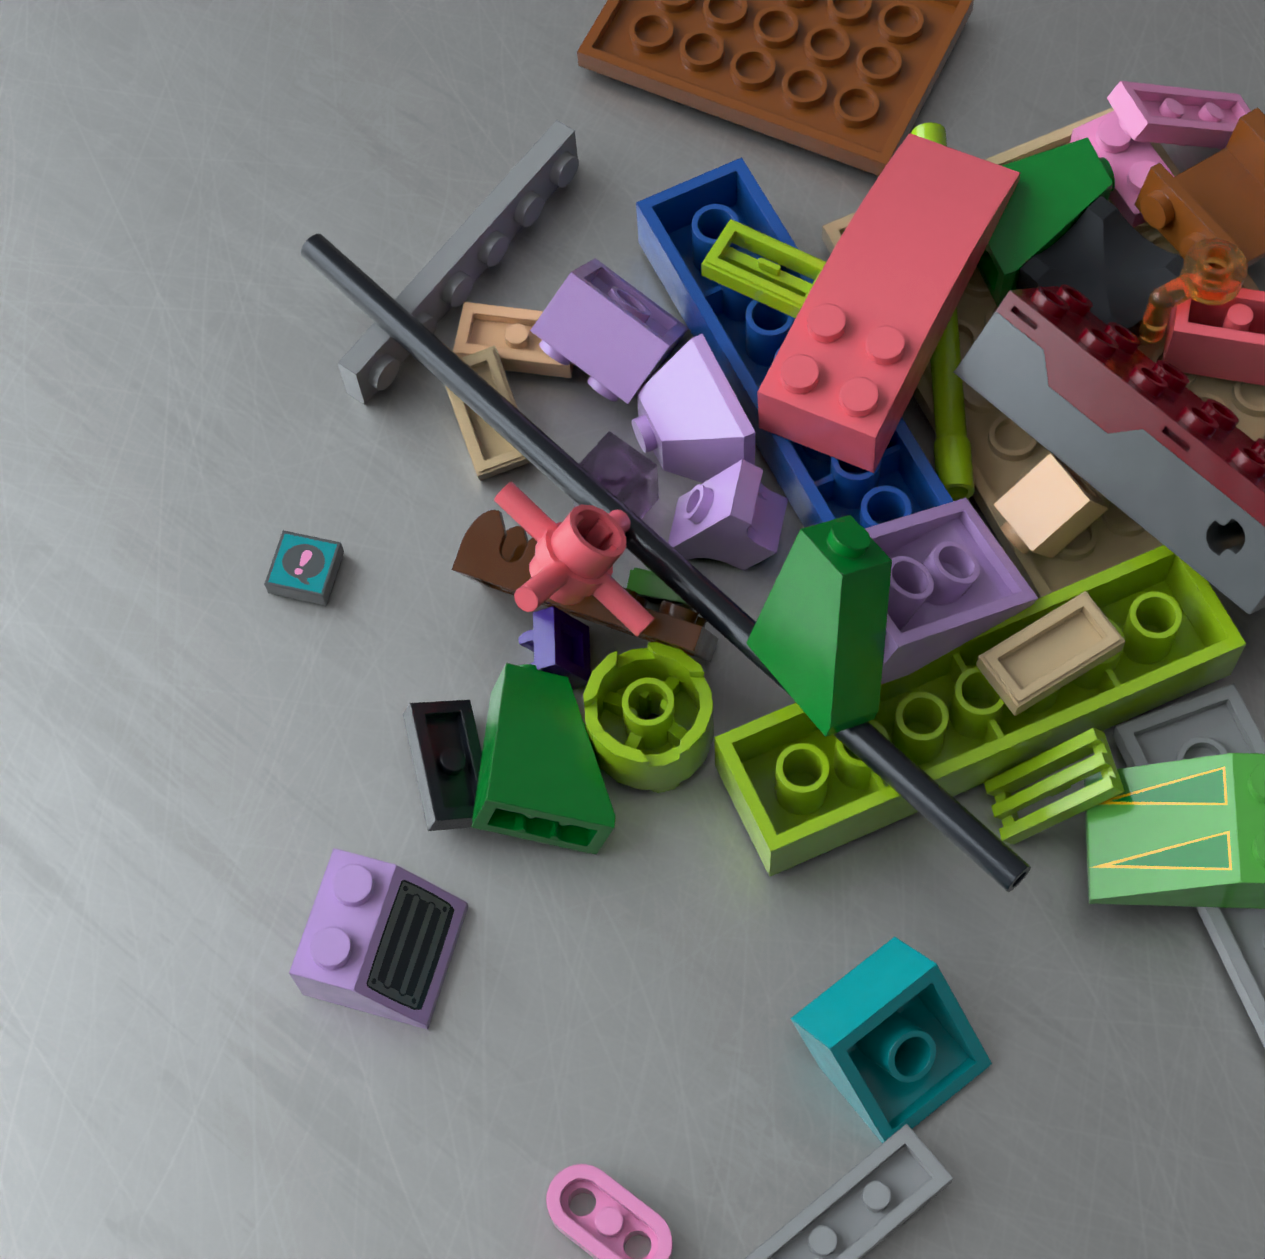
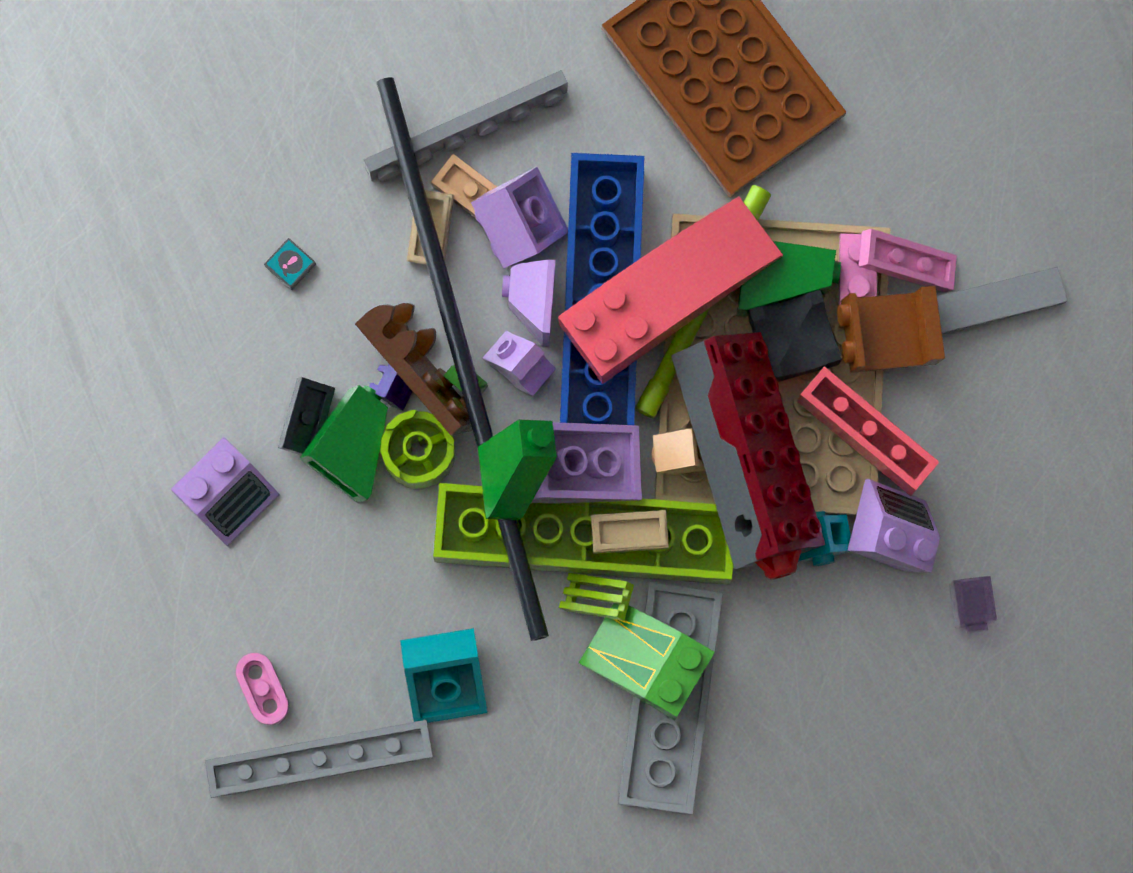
camera: 20 degrees right, 15 degrees up
coral bar [494,481,655,637] -> none
clear purple brick [573,431,659,519] -> none
lime tile [701,219,826,318] -> none
clear orange plate [1139,238,1248,343] -> none

